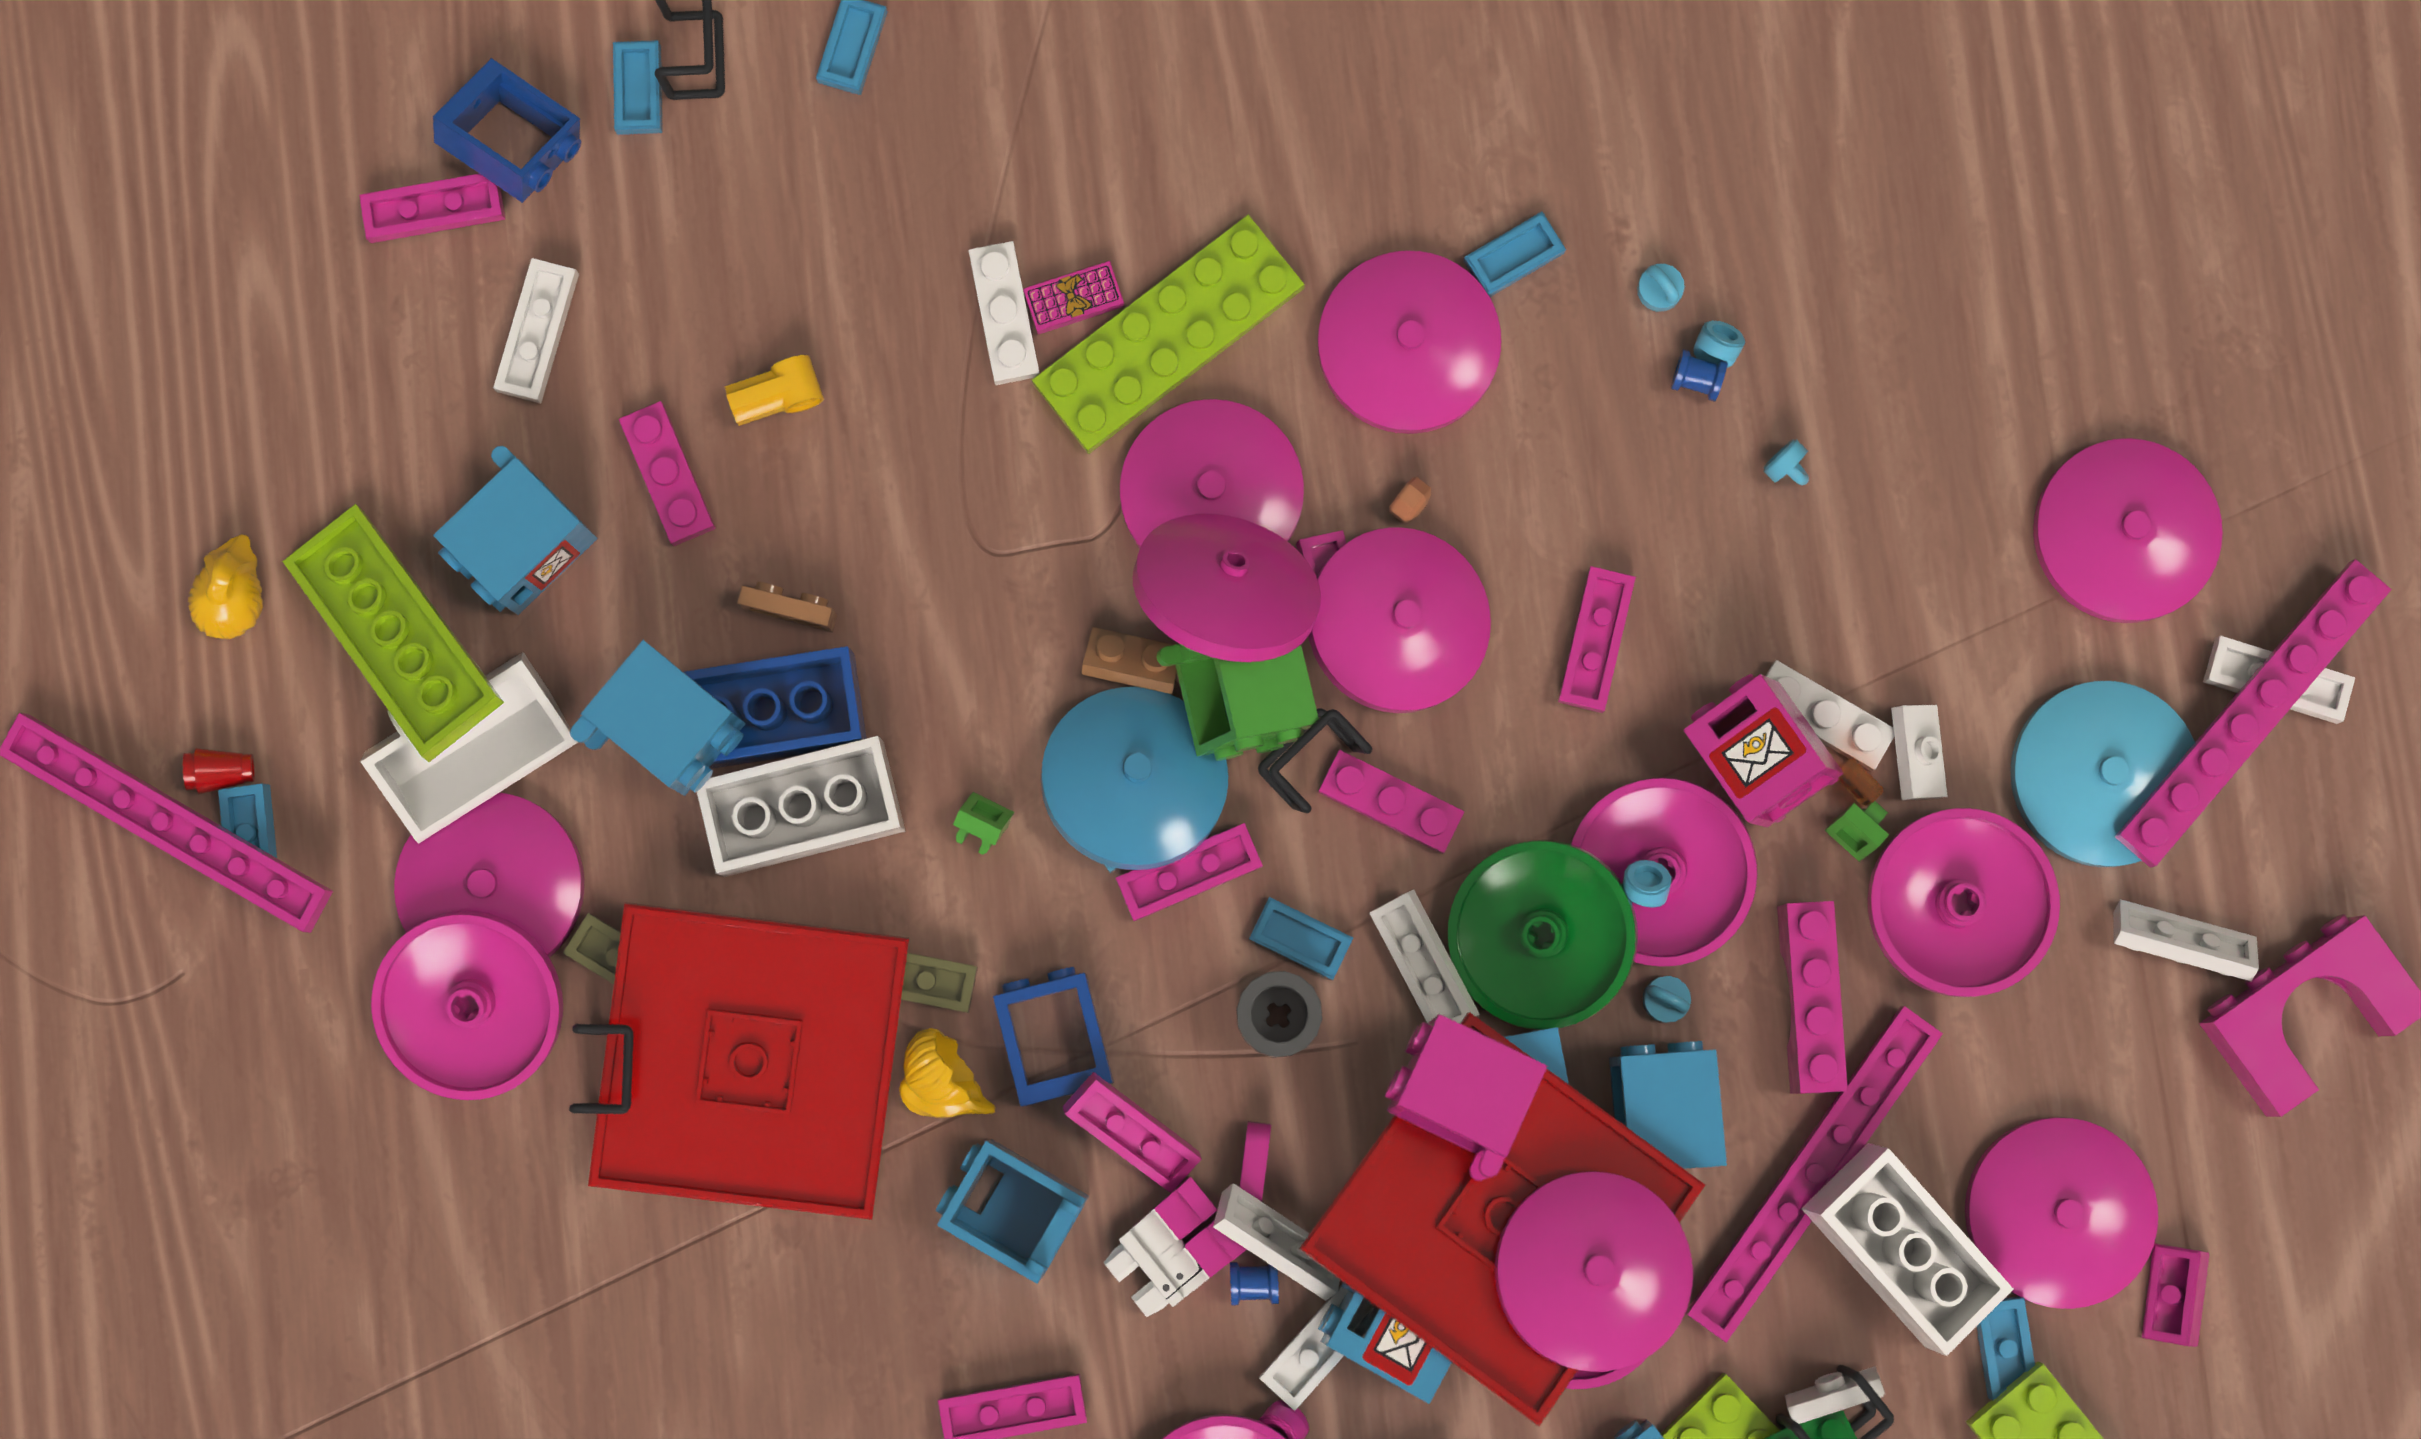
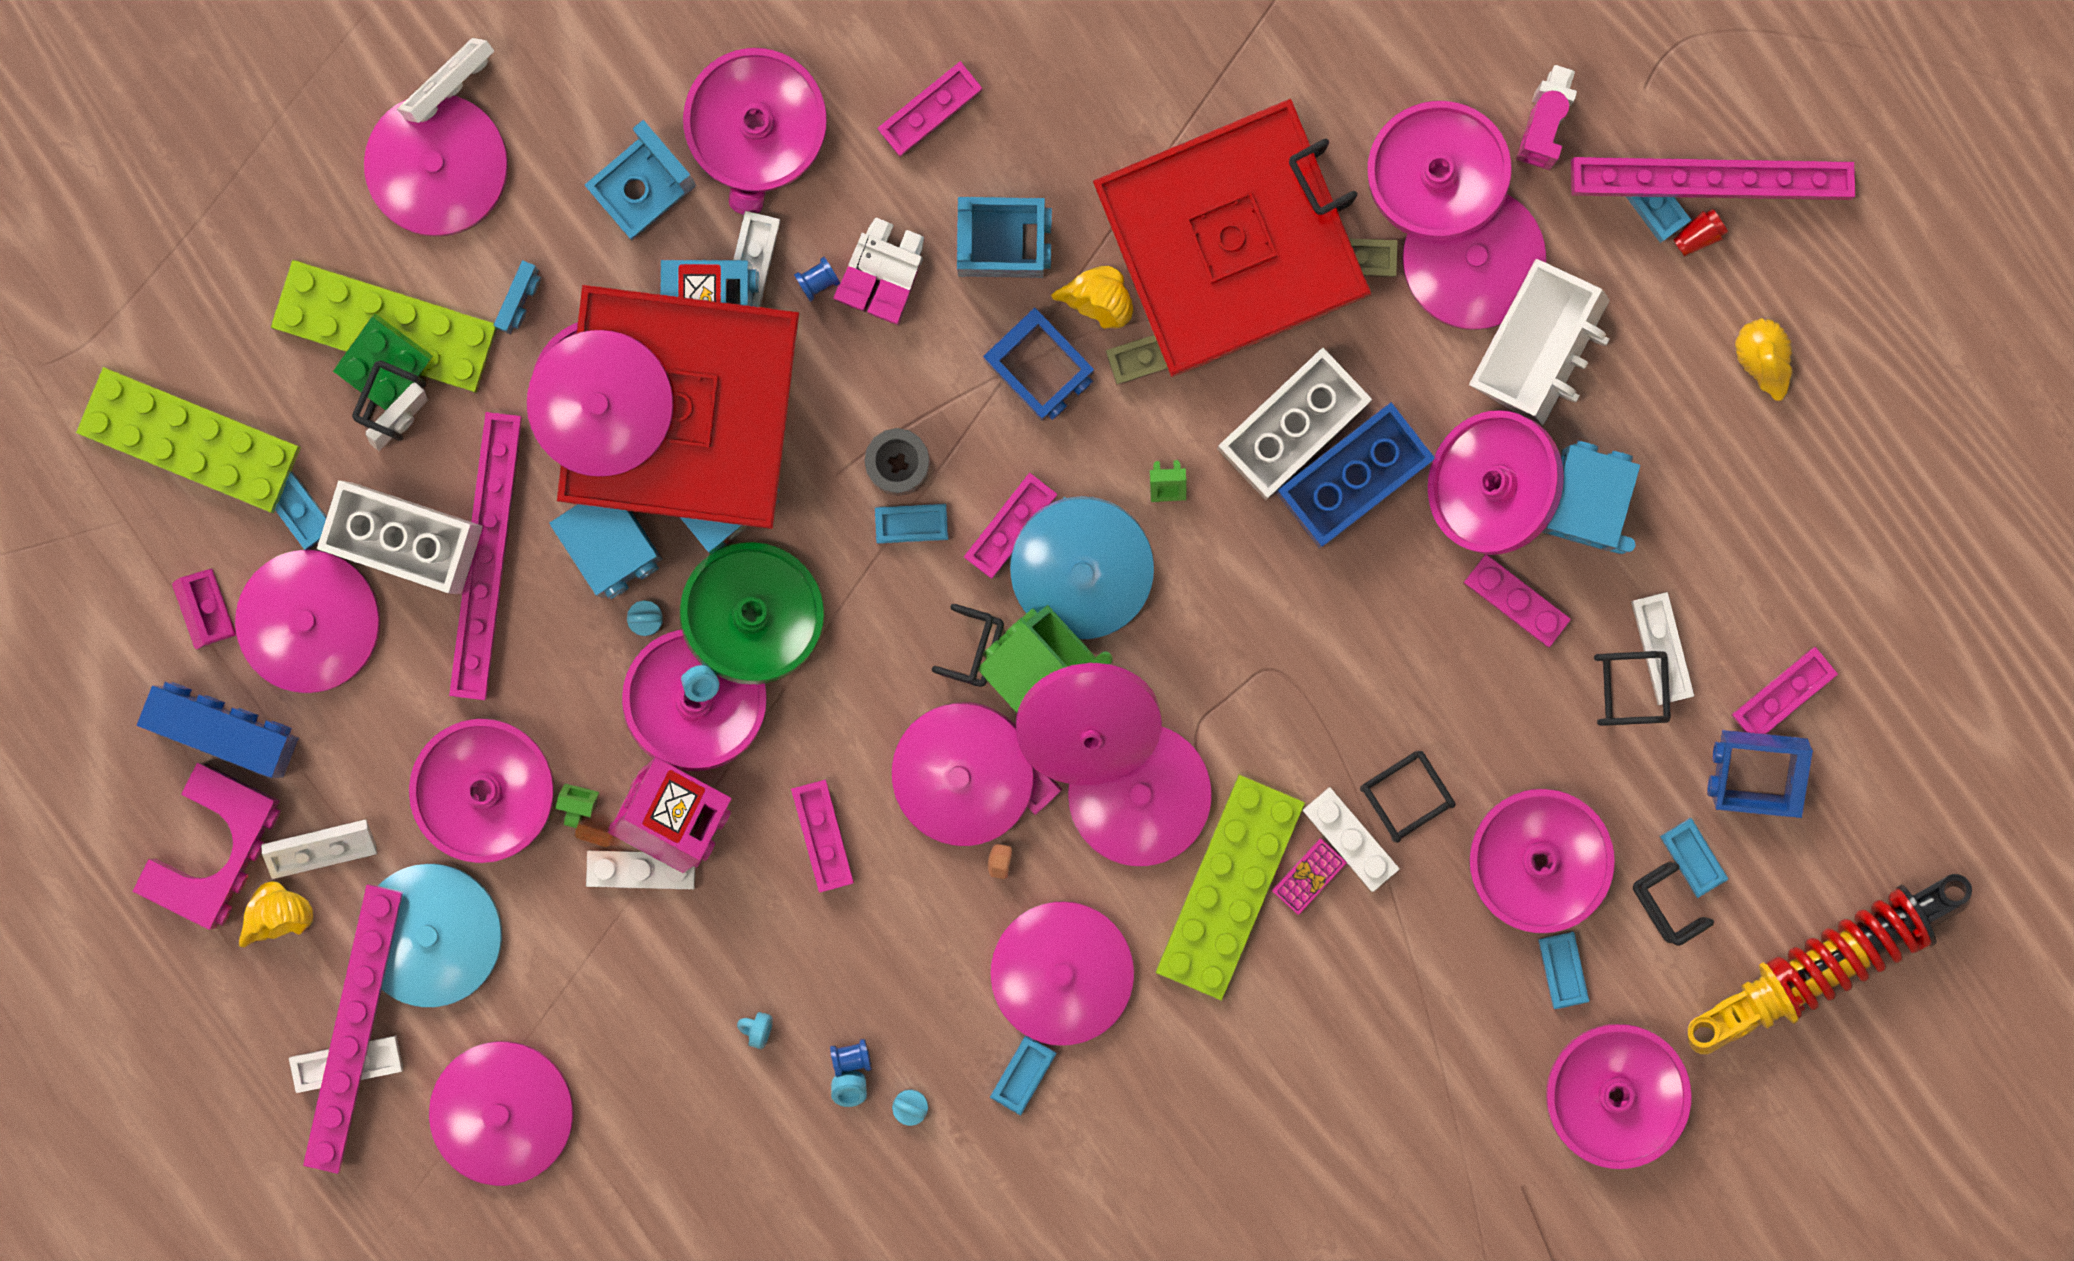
camera: 150 degrees right, 5 degrees up
lime plate [282,504,504,762] -> none
dark azure container [570,640,746,796] -> none
yellow piece [724,355,824,426] -> none
medium nougat plate [737,582,837,632] -> none
dark pink plate [1062,1072,1202,1193] -> none
medium nougat plate [1082,627,1177,694] -> none
white plate [1213,1183,1340,1301] -> none
dark pink beam [1239,1121,1271,1202] -> none
dark pink plate [1318,750,1465,854] -> none
white plate [1370,890,1480,1024] -> none
dark pink container [1384,1014,1547,1181] -> none
dark pink arch [1777,901,1848,1094] -> none
white plate [1891,705,1948,800] -> none
none -> blue brick [136,681,299,778]
none -> yellow hair [239,881,313,948]
none -> black piece [1360,751,1456,843]
none -> dark pink dish [1428,410,1564,555]
none -> dark pink dish [1469,789,1615,933]
none -> dark pink hips [1516,65,1577,171]
none -> black piece [1594,651,1671,726]

